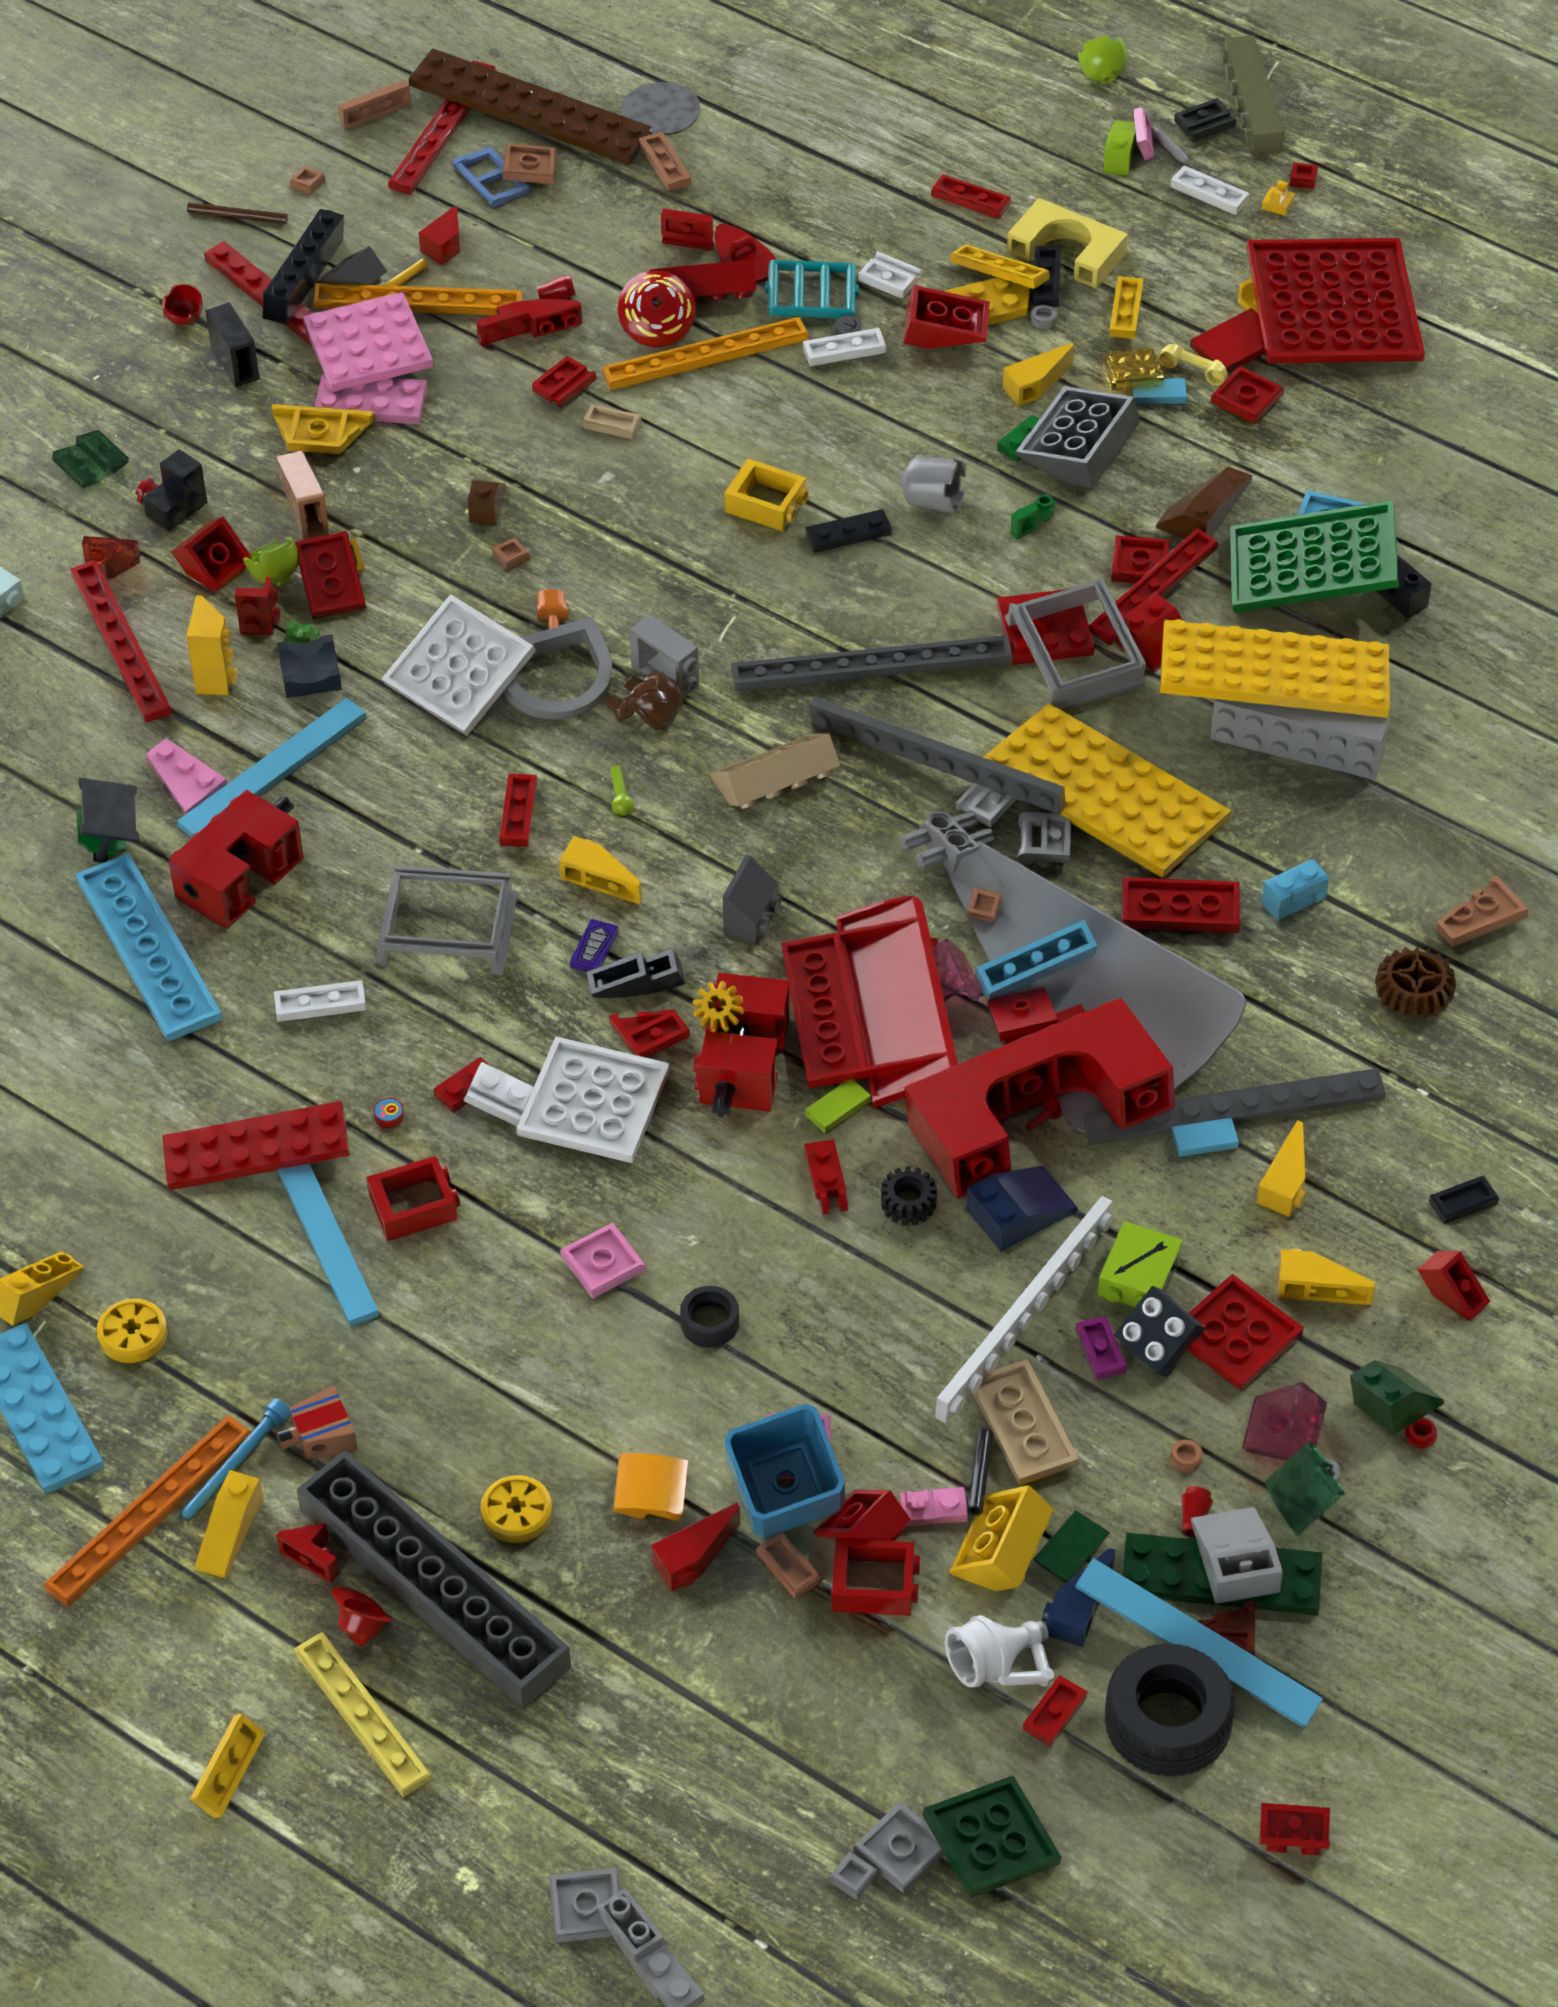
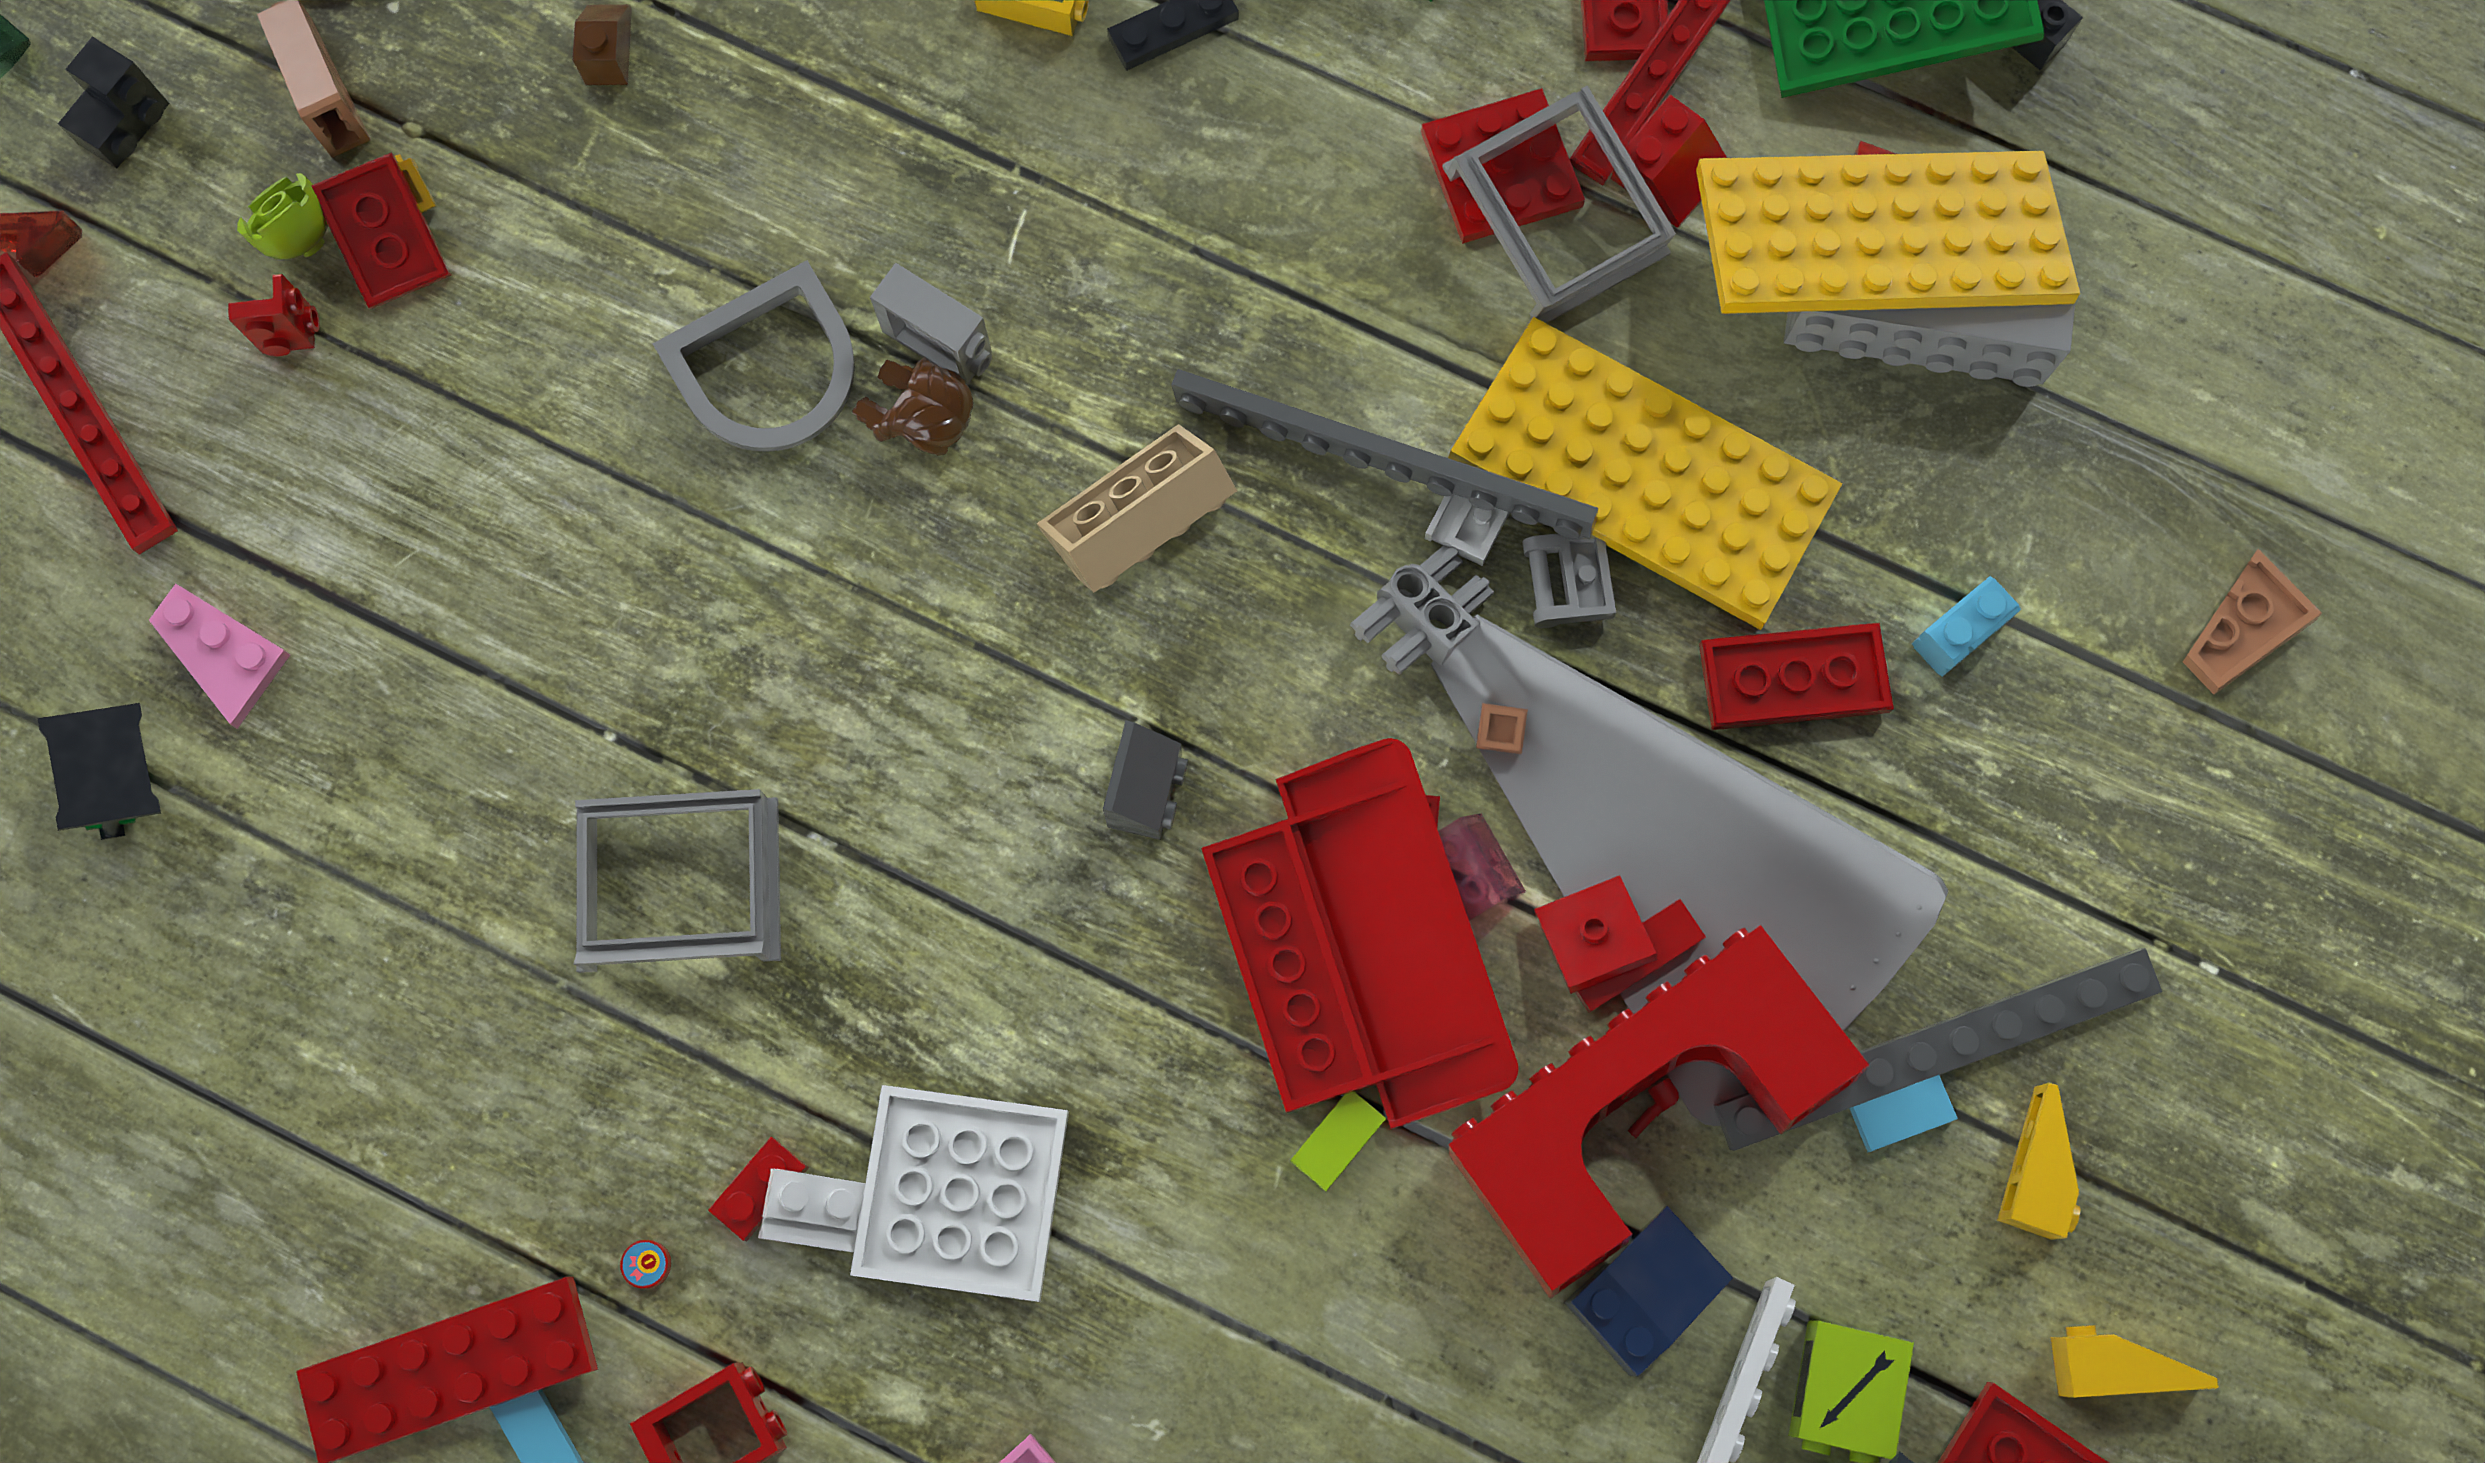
camera: 10 degrees left, 25 degrees up
medium azure plate [75,853,223,1042] -> none
red plate [135,478,159,504] -> none
red piece [168,789,304,929] -> none
red slope [171,516,252,592] -> none
medium azure tile [177,698,367,837] -> none
yellow slope [186,595,237,696] -> none
white plate [274,980,366,1022] -> none
black brick [277,634,342,698] -> none
bright green tile [283,620,320,643] -> none
white plate [382,594,536,736] -> none
nougat tile [492,537,530,571] -> none
red plate [499,773,537,847] -> none
orange piece [536,589,568,629] -> none
yellow slope [559,836,642,905] -> none
tile [570,919,619,972] -> none
black slope [587,949,686,998] -> none
red wing [609,1009,690,1058] -> none
lime bar [610,765,635,816] -> none
red piece [693,972,790,1117] -> none
yellow gear [693,981,744,1032] -> none
dark grey plate [731,635,1012,691] -> none
red hinge [804,1139,848,1215] -> none
black tyre [881,1166,937,1226] -> none
medium azure brick [975,920,1097,1000] -> none
reddish brown gear [1375,946,1456,1020] -> none
red slope [1417,1251,1490,1320] -> none
black tile [1429,1175,1499,1224] -> none

